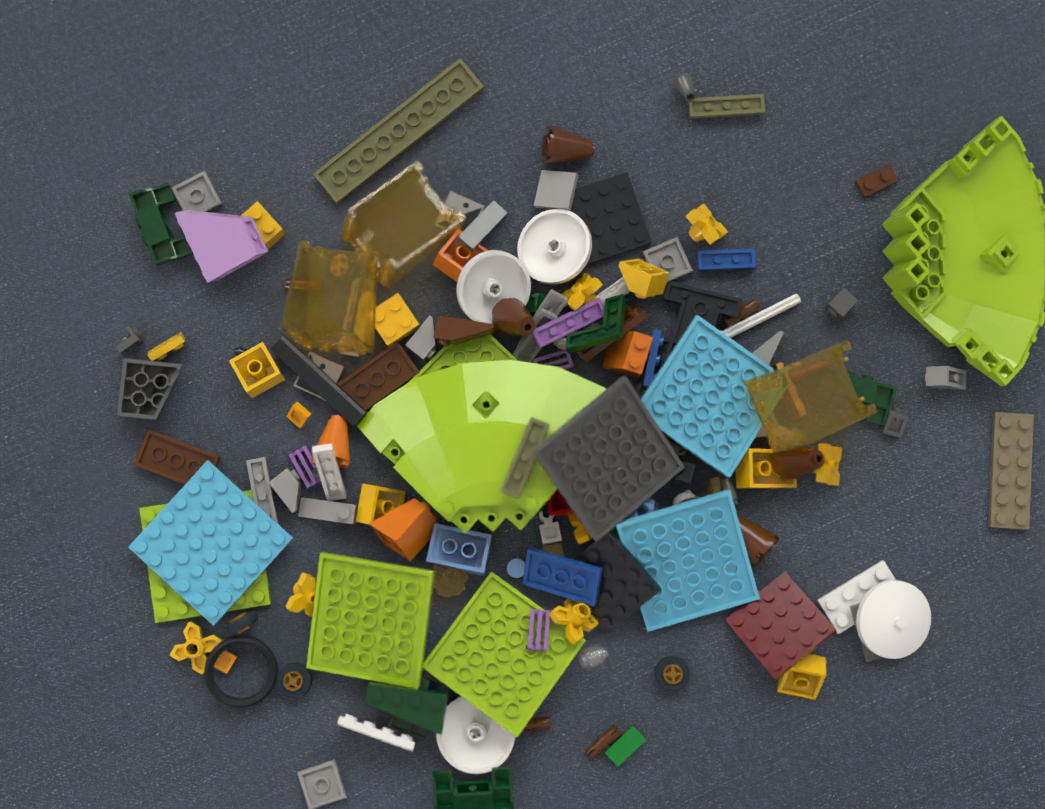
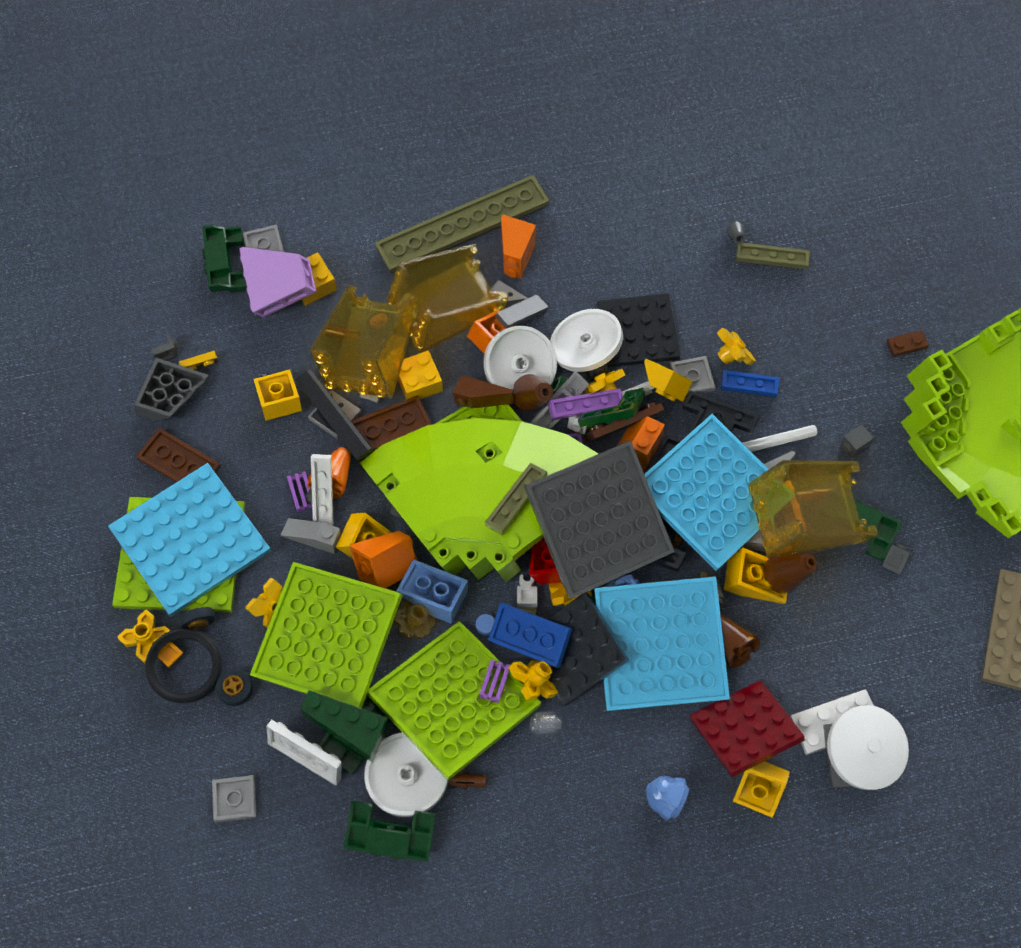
camera: 10 degrees right, 20 degrees down
light grey plate [246,457,279,524] -> none
light grey slope [268,468,302,513] -> none
light orange plate [286,402,311,429] -> none
light grey slope [406,315,437,361] -> none
light grey tile [534,170,579,211] -> none
reddish brown cone [542,125,595,164] -> none
reddish brown pin [585,724,622,759] -> none
green tile [604,725,646,767] -> none
blue plate [642,329,664,389] -> none
black wheel [655,656,690,691] -> none
reddish brown pin [722,298,761,328] -> none
yellow plant [813,443,842,486] -> none
light grey slope [925,366,967,390] -> none
none -> orange slope [501,214,536,279]
none -> medium blue helmet [645,776,689,821]

